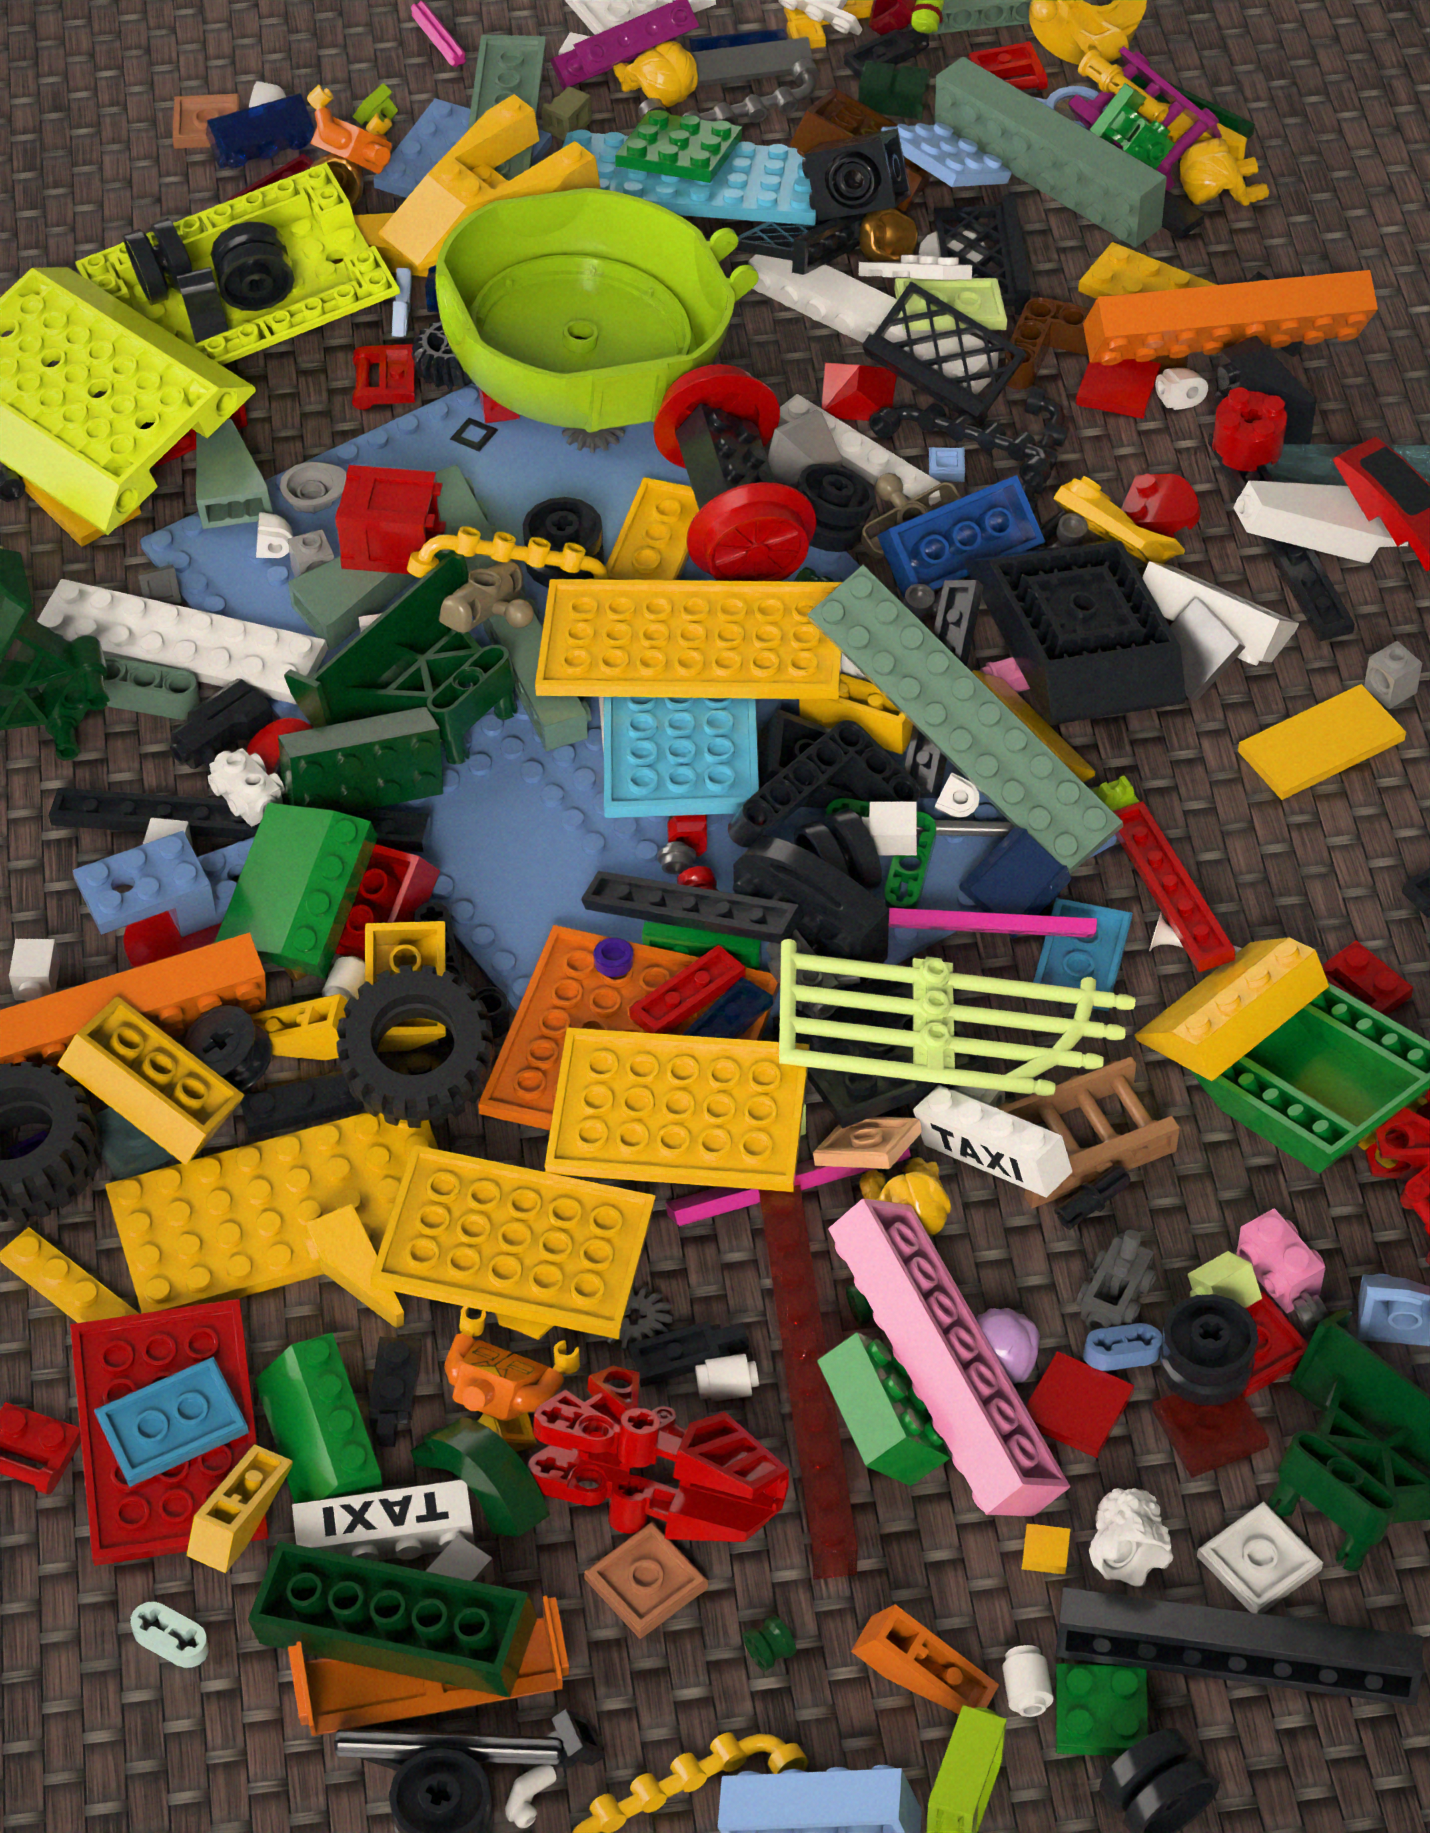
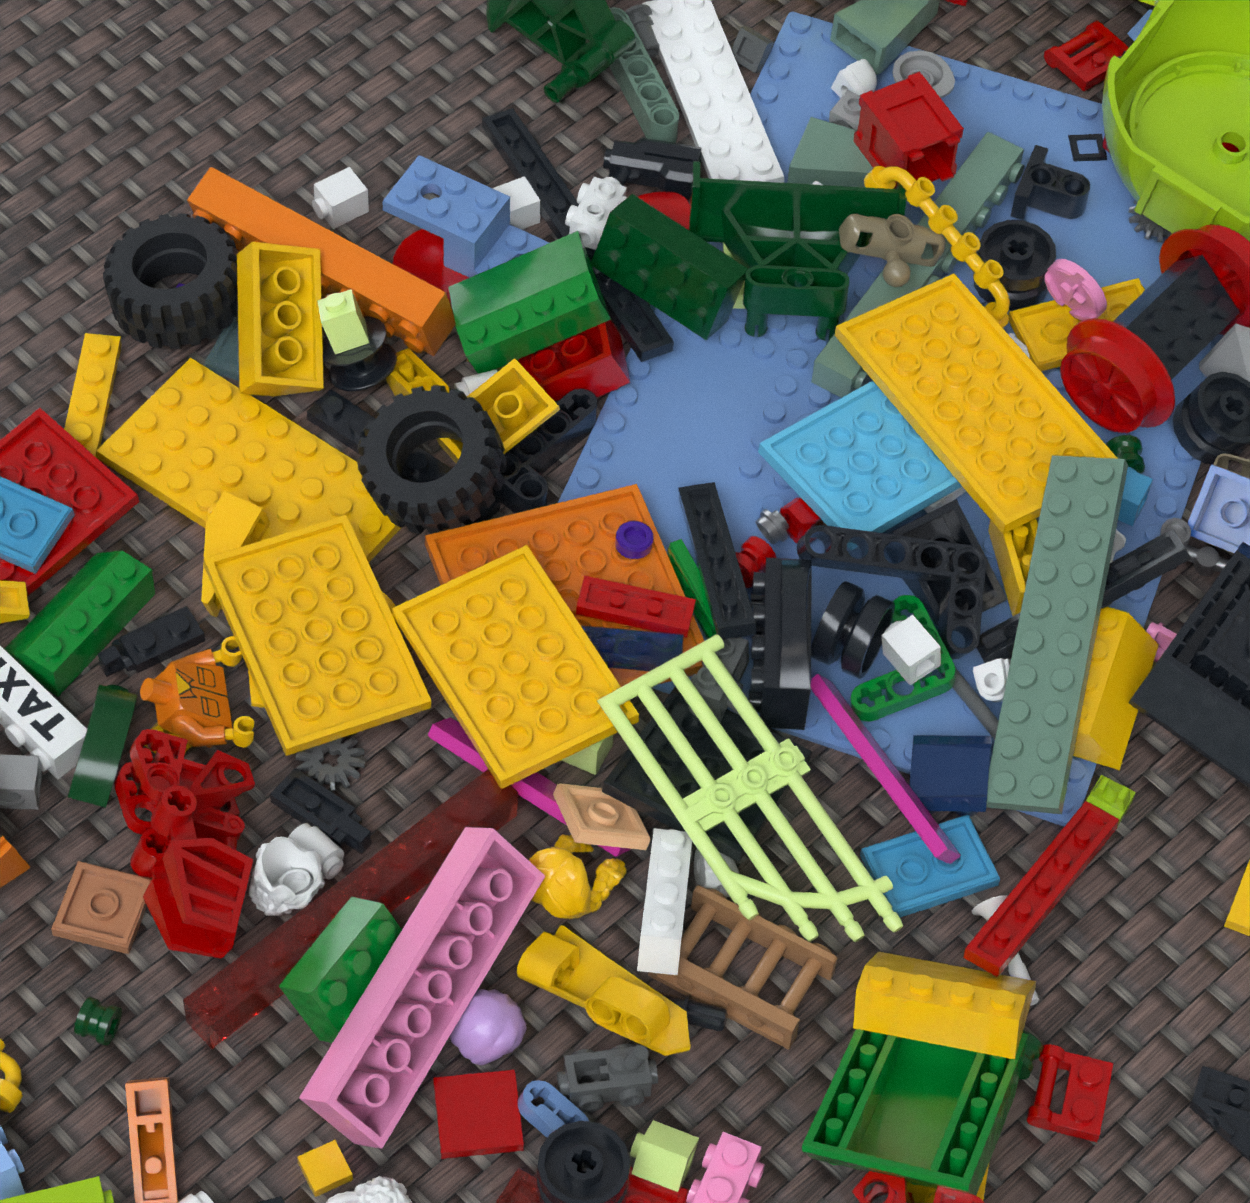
camera: 50 degrees right, 5 degrees up
none -> white hair [249,837,325,916]
none -> yellowish green brick [317,289,369,355]
none -> yellow panel [517,925,690,1056]
none -> black tile [1010,145,1090,220]
none -> bright pink tile [1044,259,1107,321]

